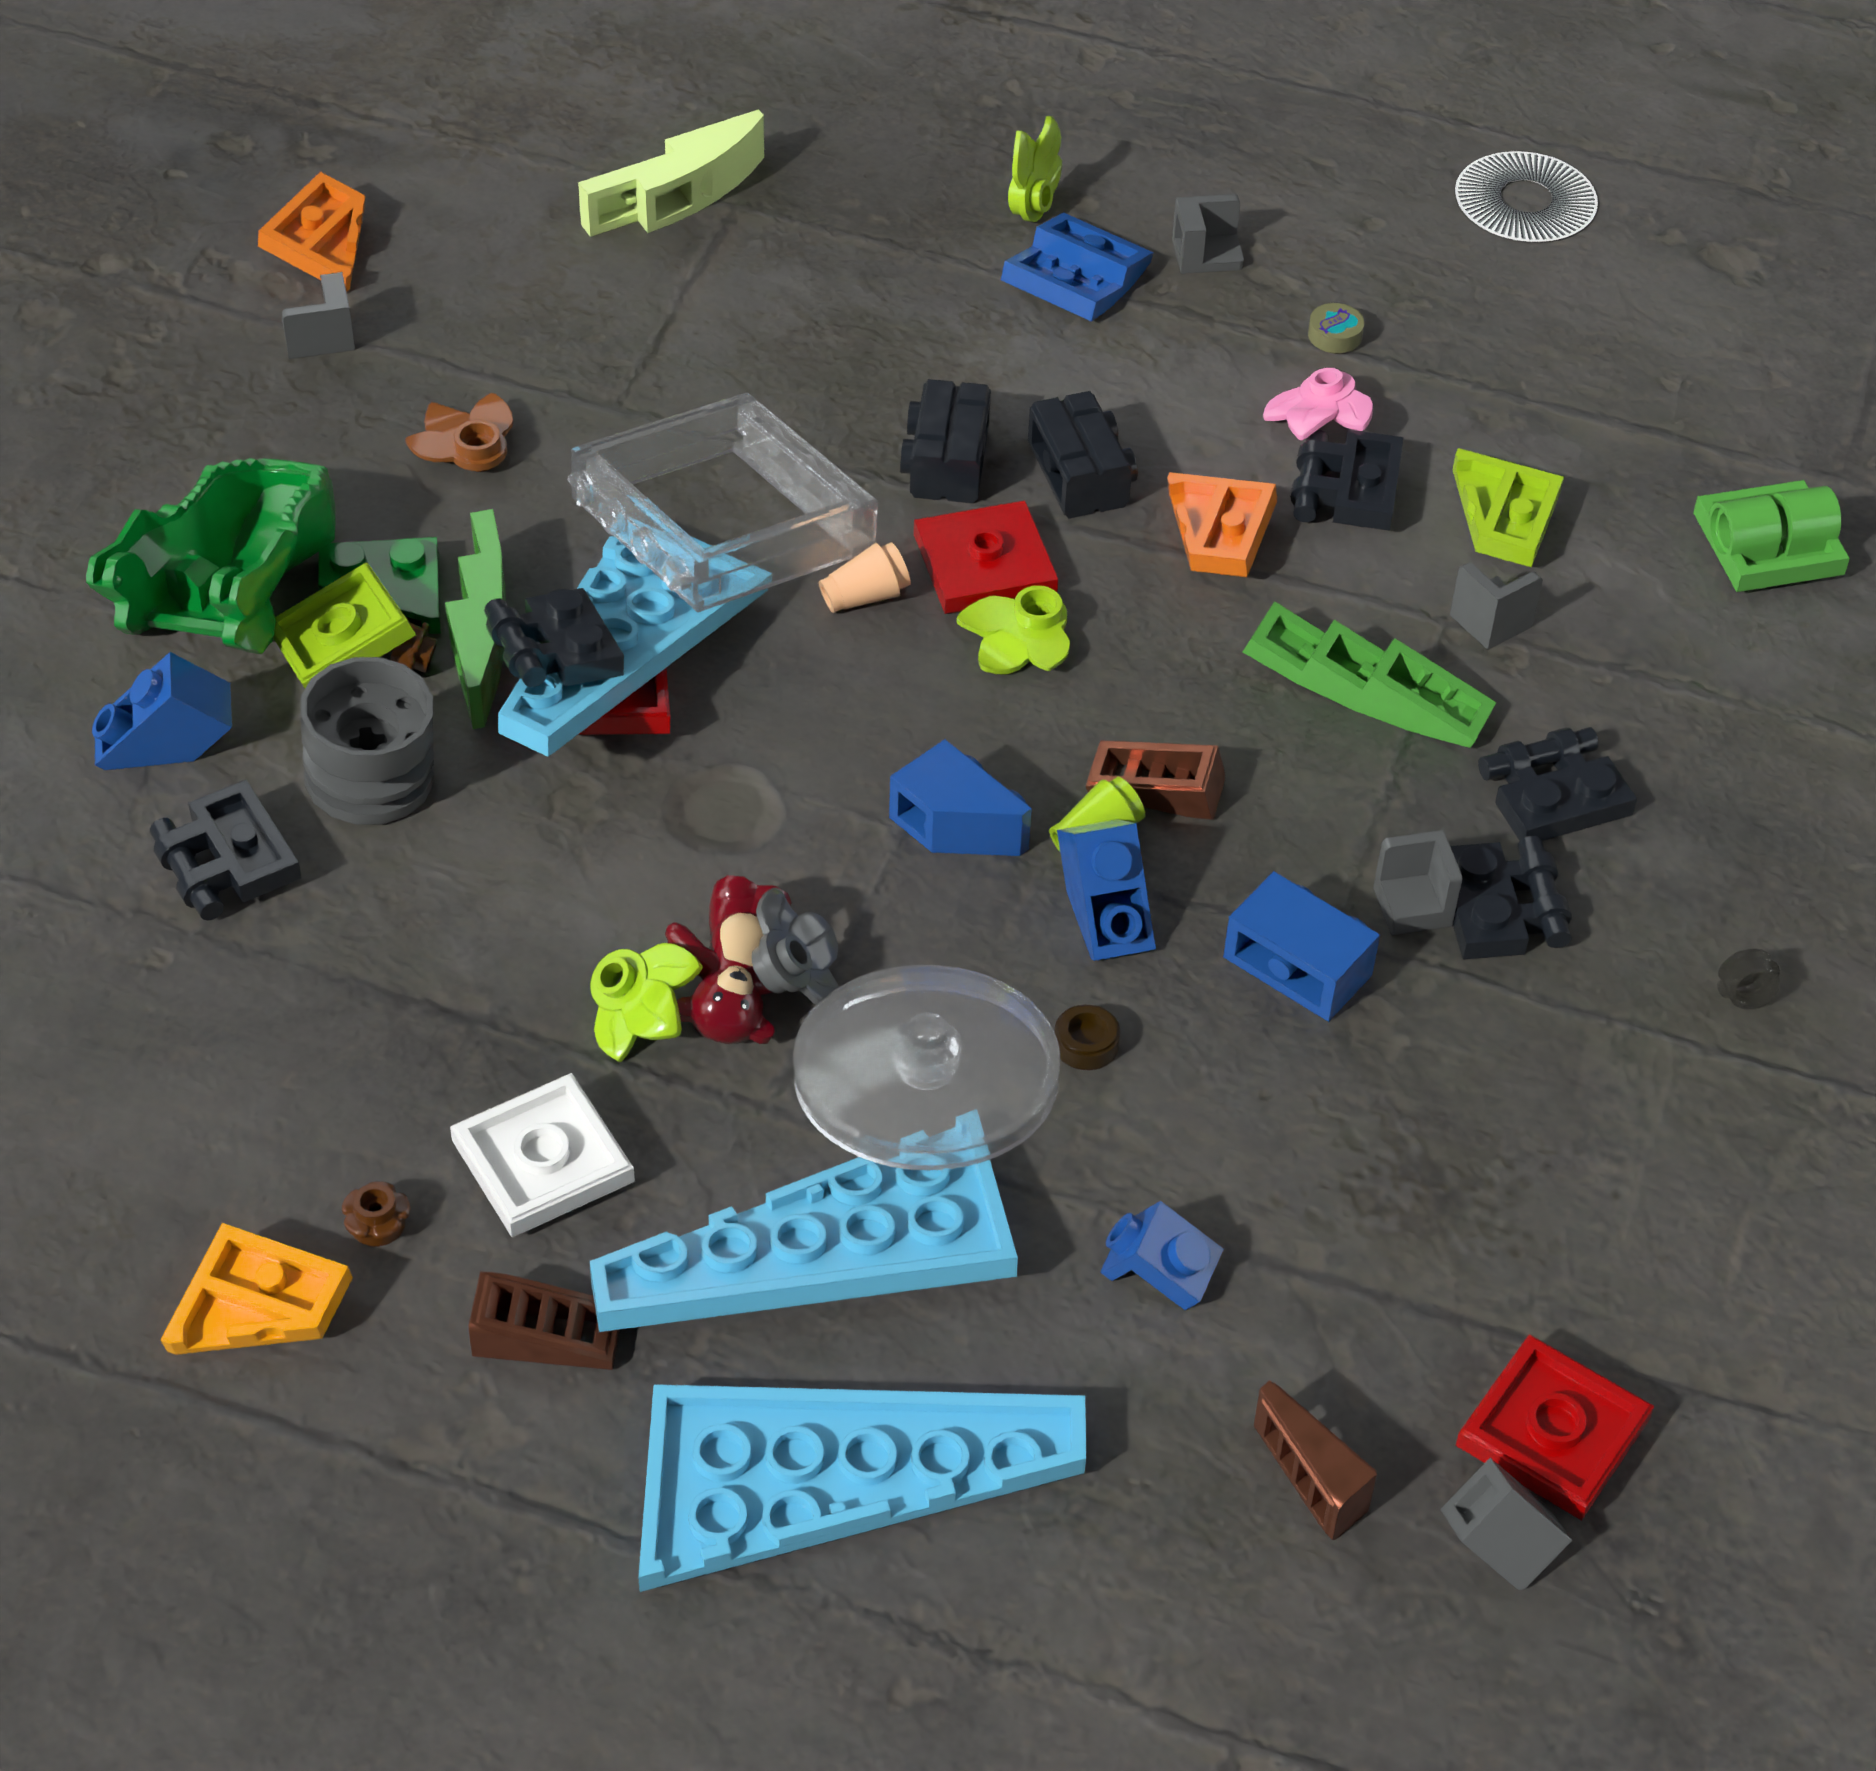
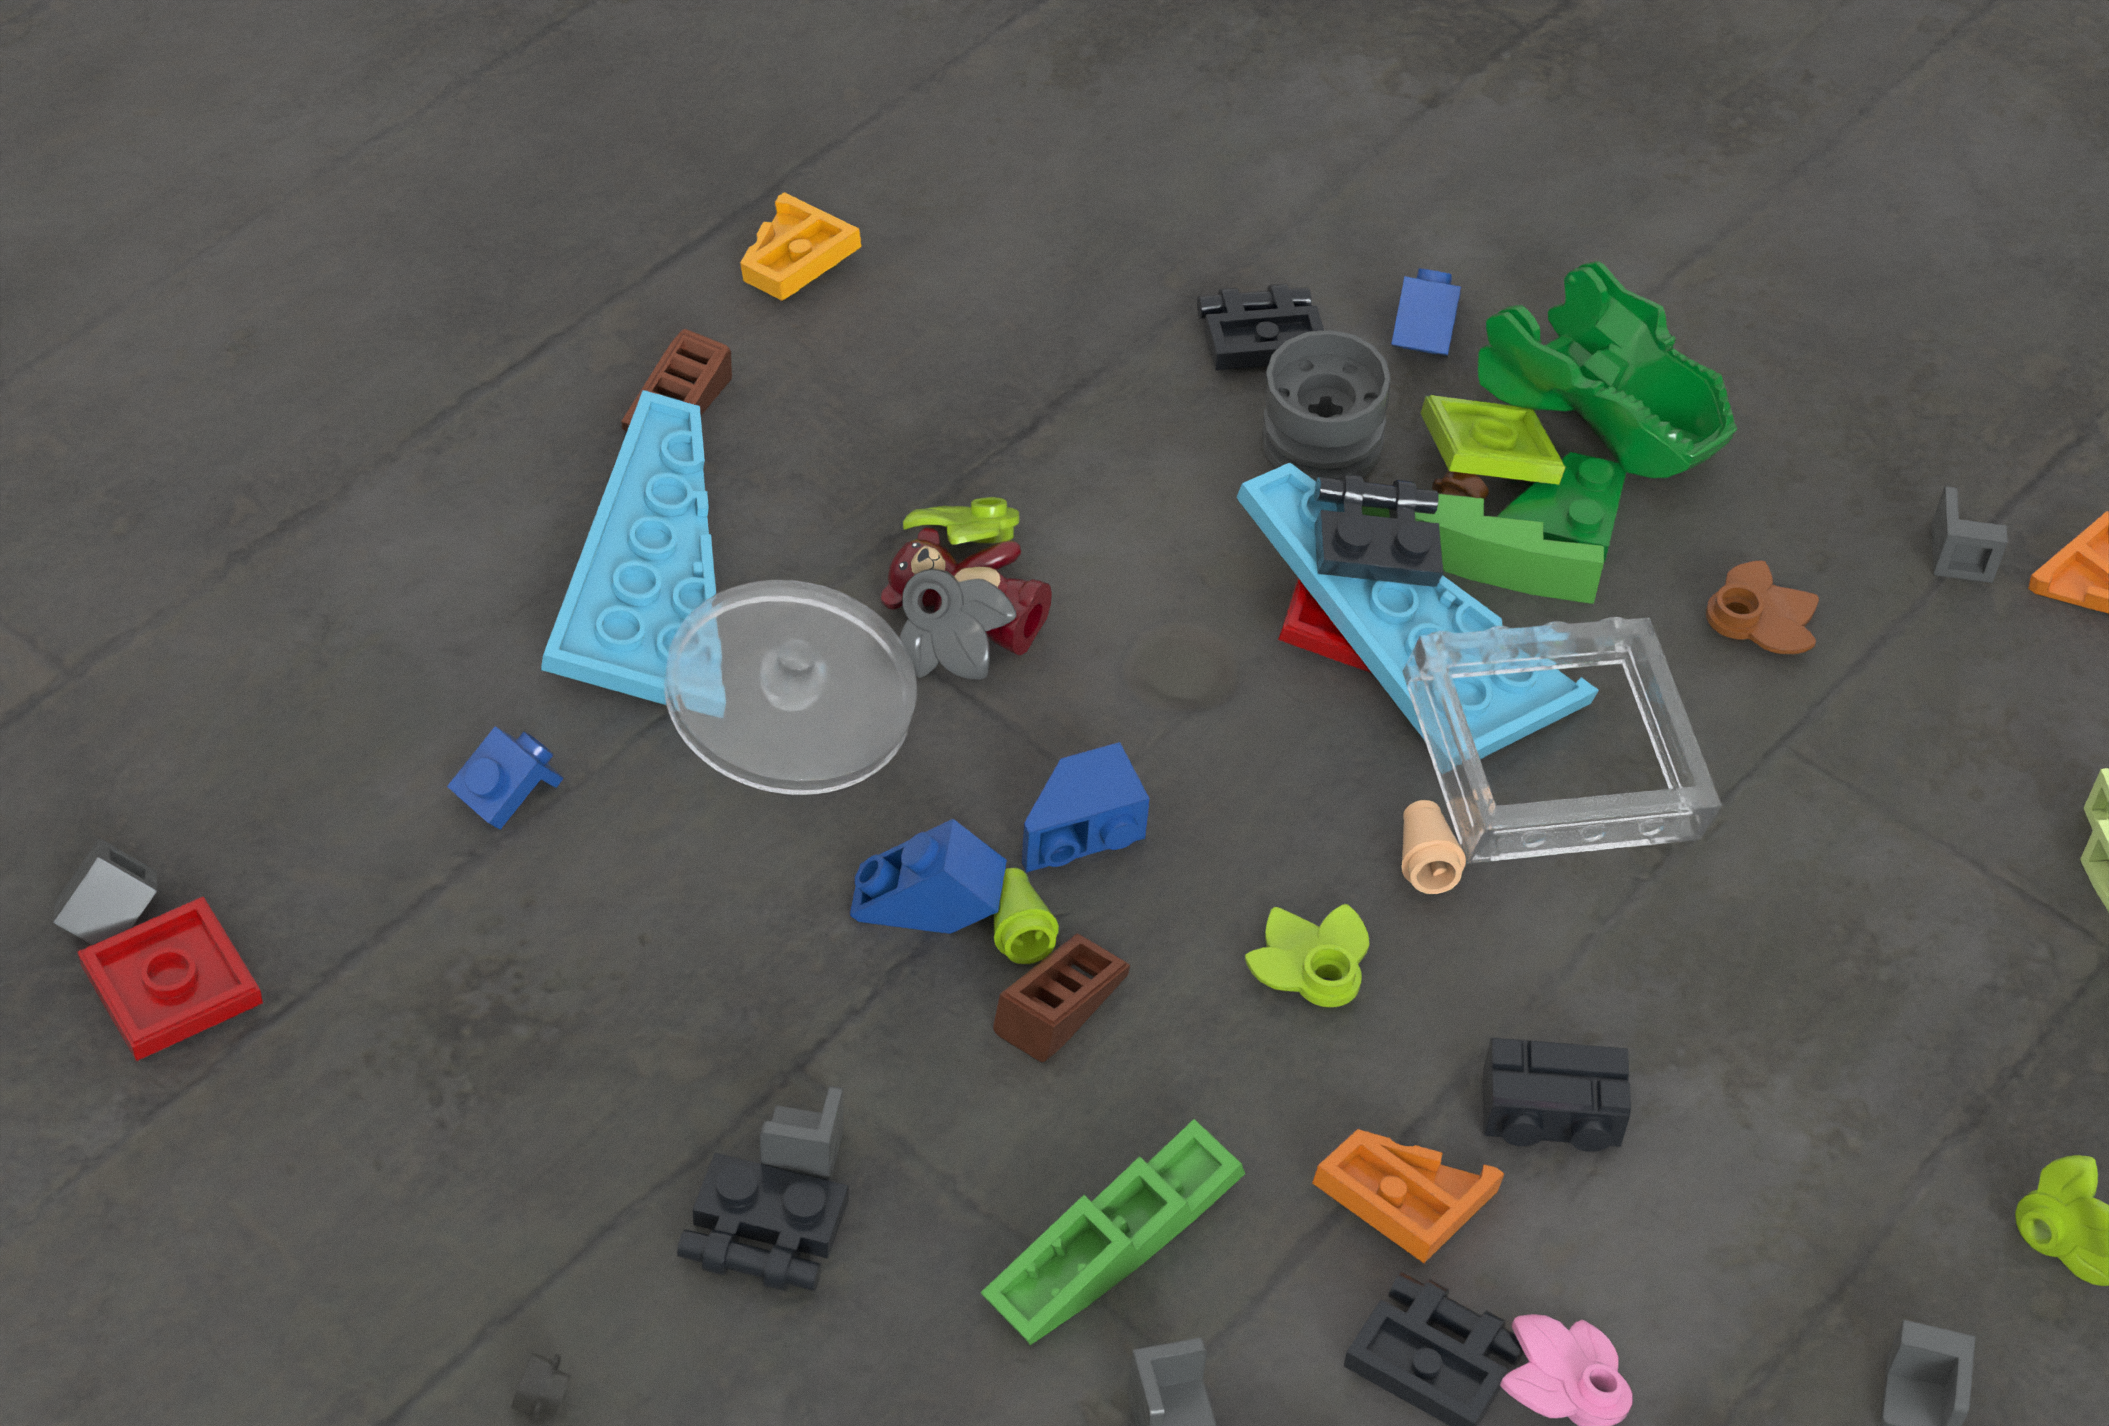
camera: 110 degrees right, 0 degrees up
reddish brown plate [342,1181,411,1247] -> none
white plate [450,1073,635,1238] -> none
medium azure wing [638,1385,1086,1592] -> none
black brick [900,379,991,503] -> none
red plate [914,500,1058,614] -> none
blue slope [1001,212,1153,321] -> none
dark brown tile [1054,1005,1120,1070] -> none
blue brick [1223,871,1380,1022] -> none
copper slope [1254,1380,1377,1540] -> none
black plate [1478,727,1637,841] -> none

